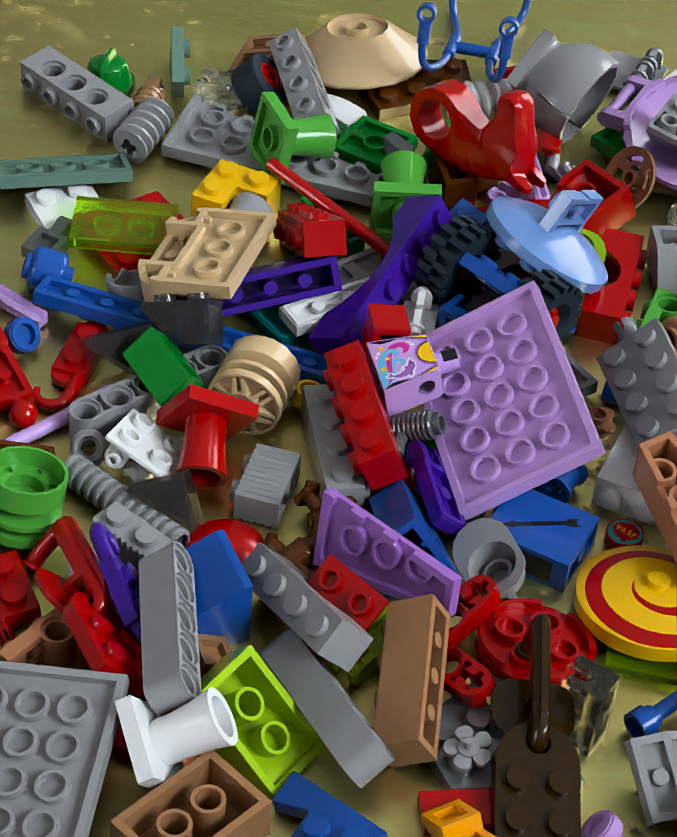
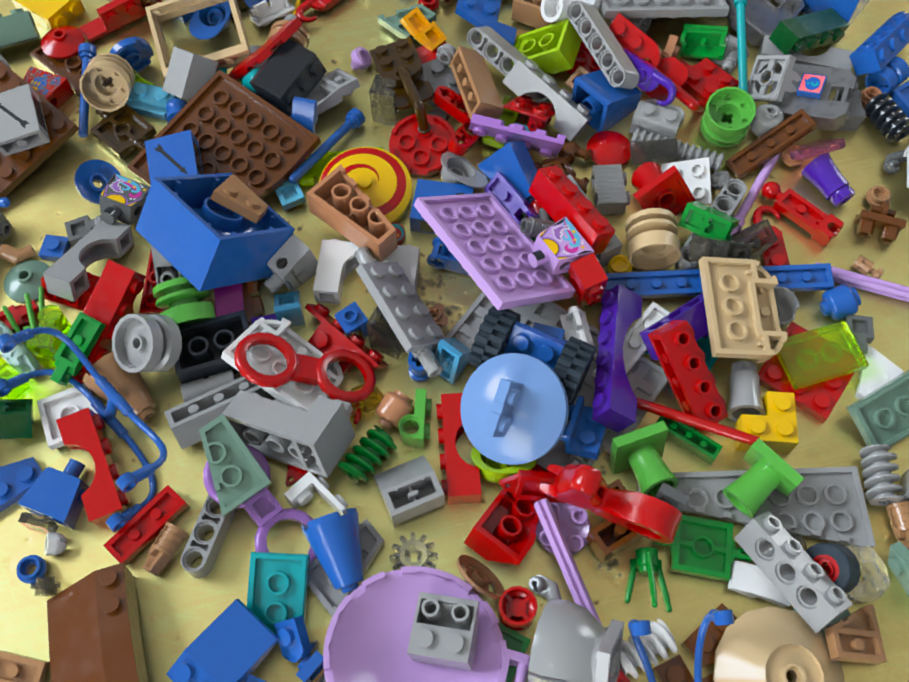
camera: 165 degrees right, 20 degrees up
blue tile [3,317,41,354] -> none
light grey plant [443,725,492,772] -> none
red plate [537,129,563,157] -> none
none -> dark azure slope [435,338,472,385]
none -> light grey plate [436,44,456,65]
none -> red wheel [497,586,538,633]

